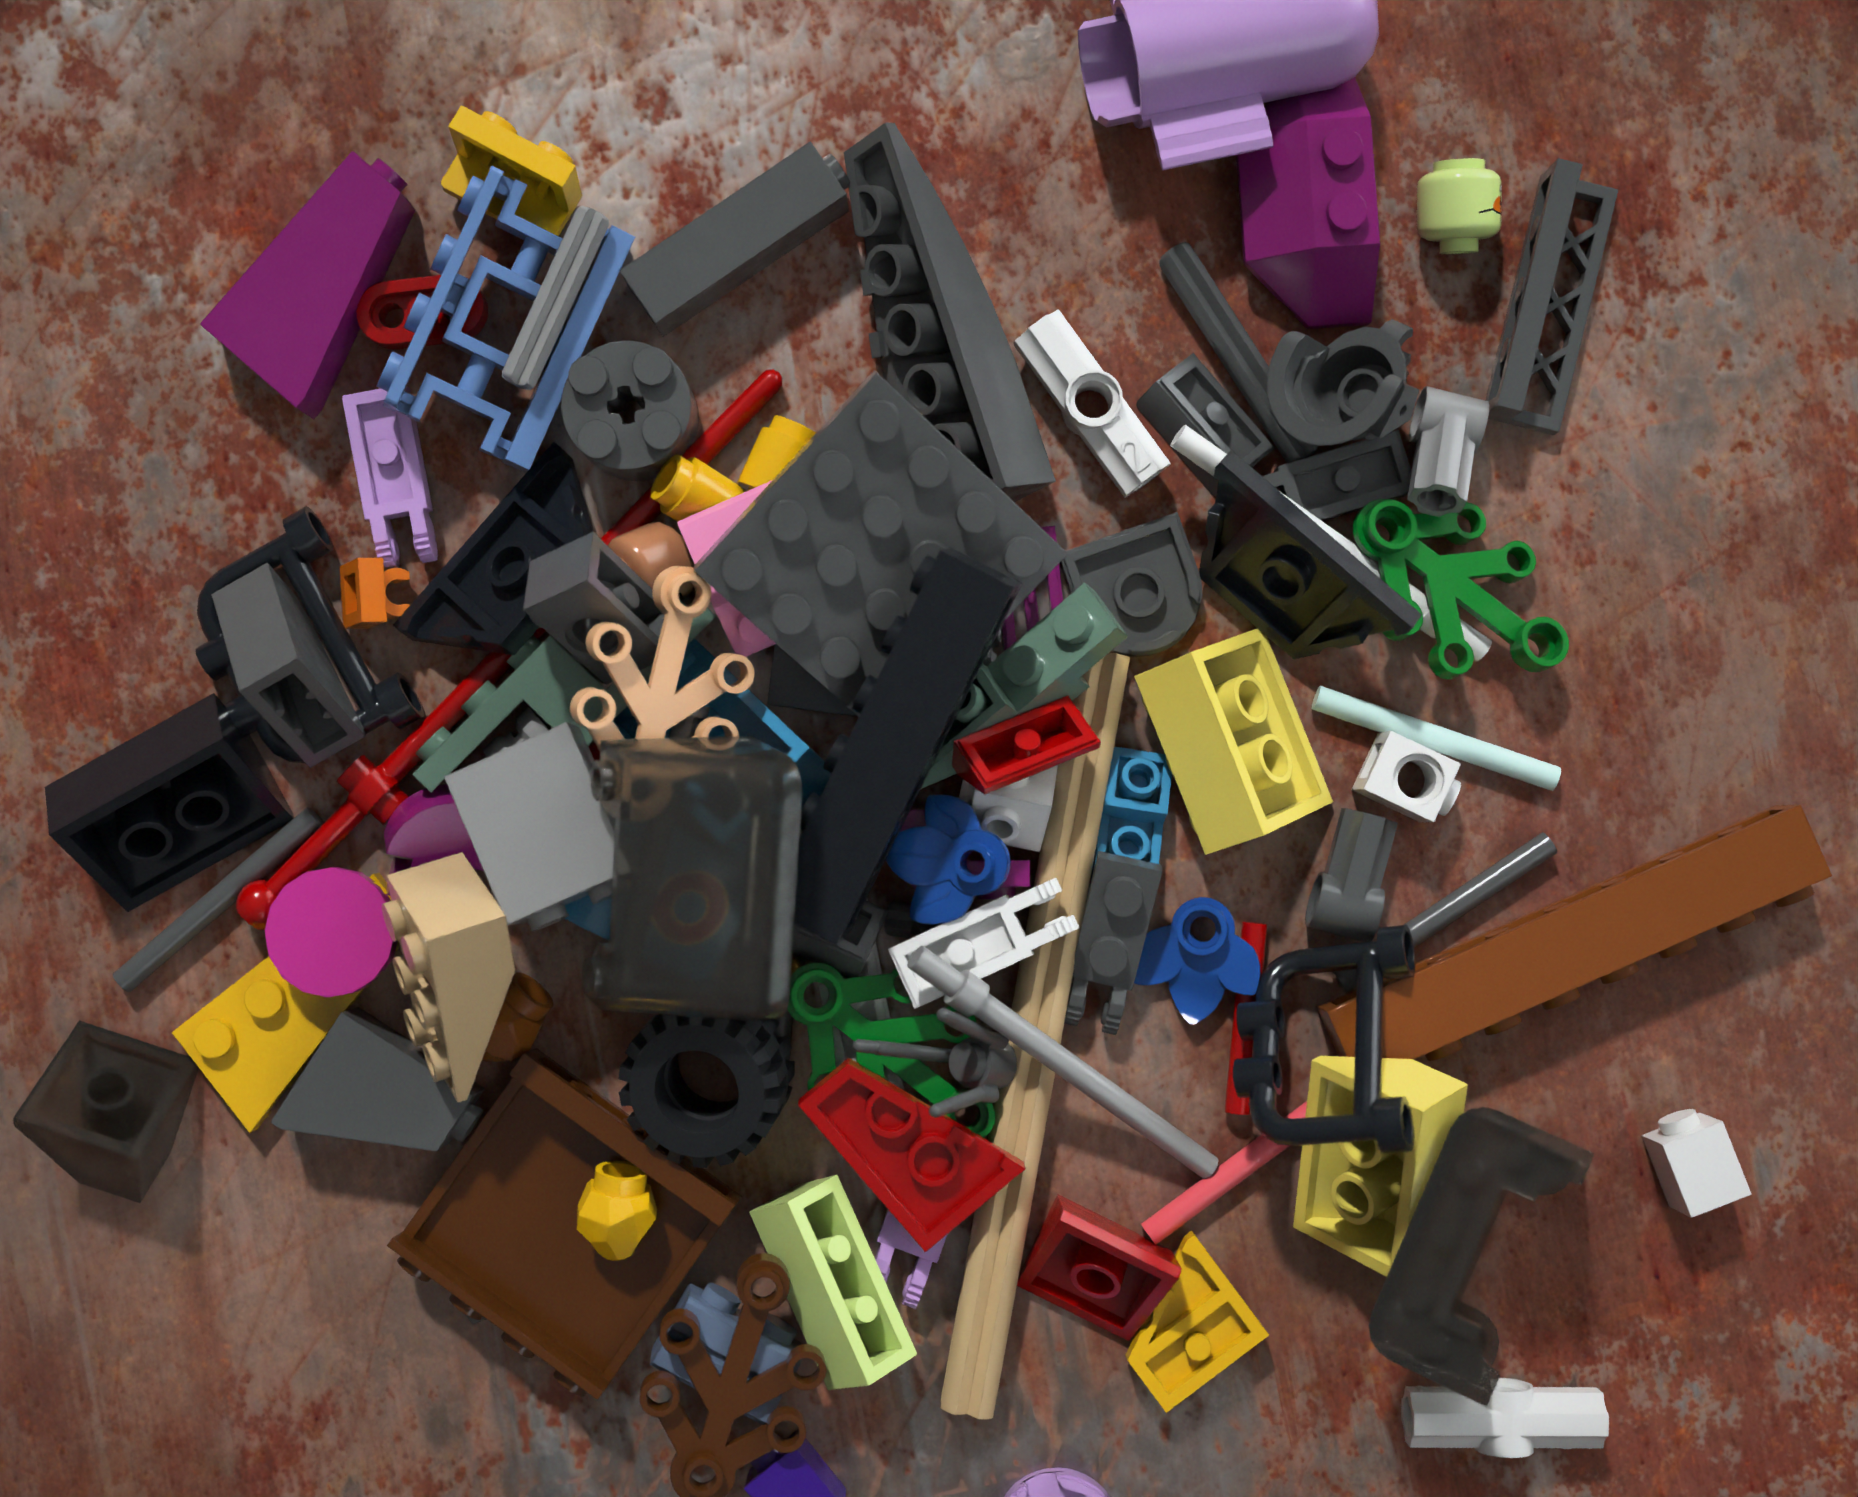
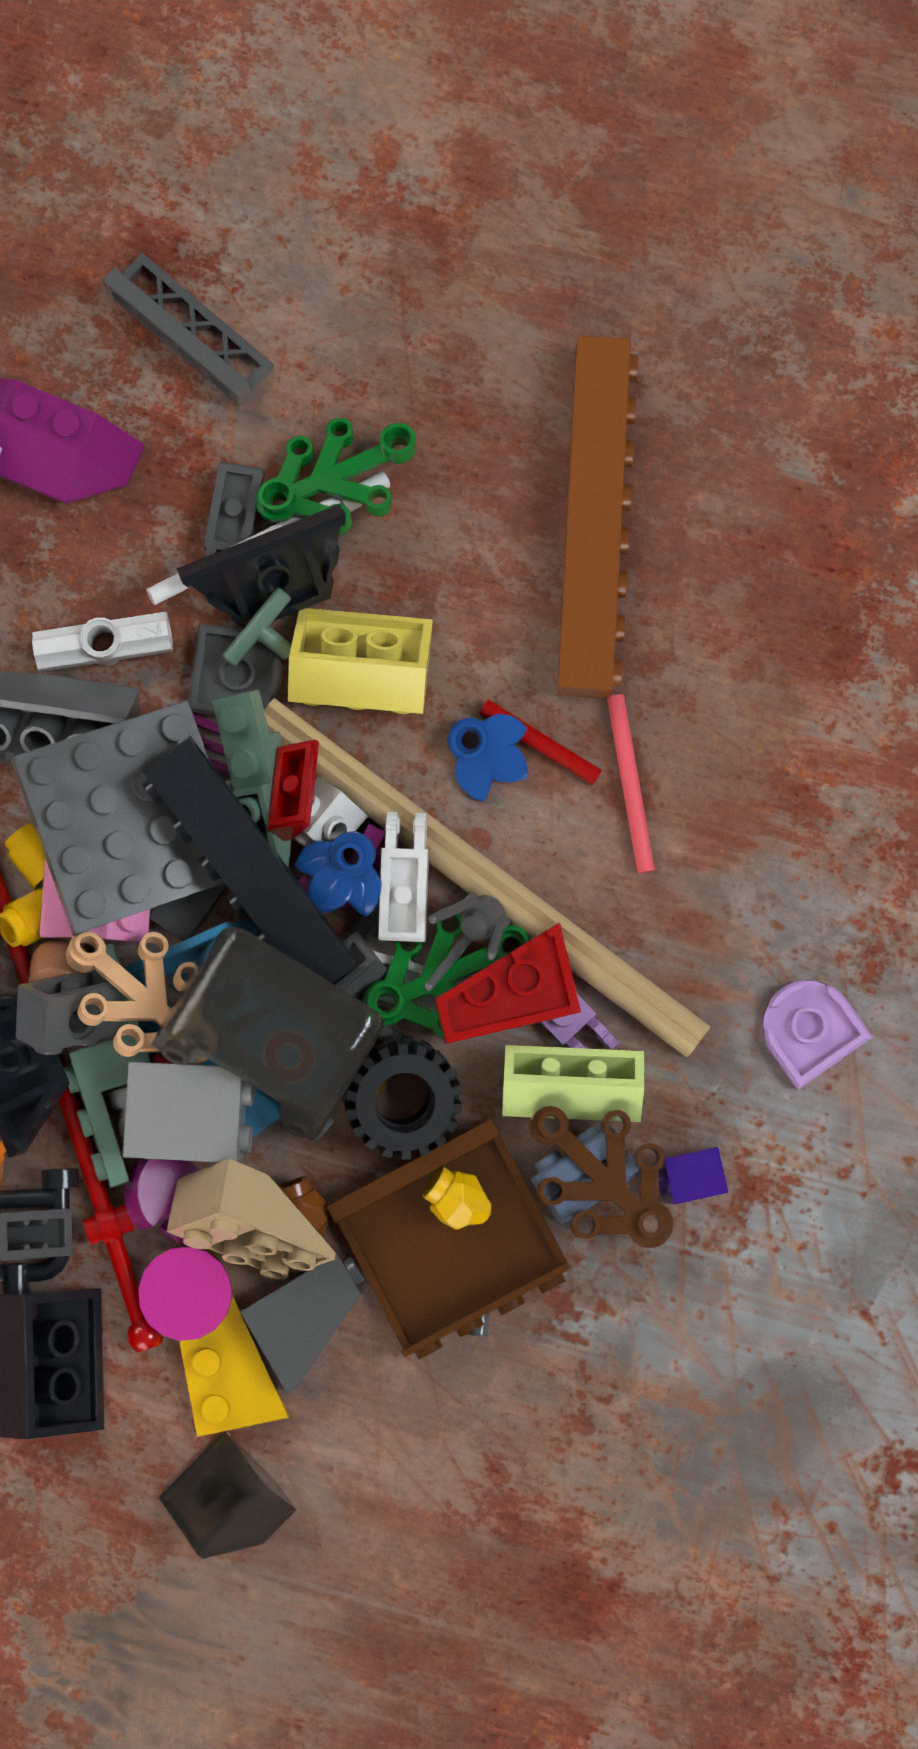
camera: 60 degrees left, 5 degrees down
dark grey bar [113,807,324,992] -> none
light grey bar [907,946,1219,1179] -> none
red slope [1017,1194,1182,1341] -> none
dark grey hinge [1064,851,1162,1035] -> none
dark azure slope [1091,746,1172,879] -> none
yellow wing [1126,1230,1269,1413] -> none
dark grey slope [1136,353,1275,497] -> none
dark grey axle [1159,242,1319,463] -> none
black bar [1233,925,1415,1154] -> none
dark grey helmet [1267,319,1419,446] -> none
light yellow slope [1293,1056,1468,1284] -> none
dark grey piece [1305,808,1398,942] -> none
light aqua bar [1311,686,1561,791] -> none
dark grey bar [1332,832,1557,994] -> none
white brick [1351,731,1461,822] -> none
clear smoke windscreen [1368,1106,1595,1407] -> none
white piece [1401,1378,1609,1458] -> none
light grey piece [1407,386,1489,517] -> none
yellowish green head [1417,158,1502,254] -> none
white brick [1641,1109,1752,1218] -> none
none -> sand green piece [222,588,292,666]

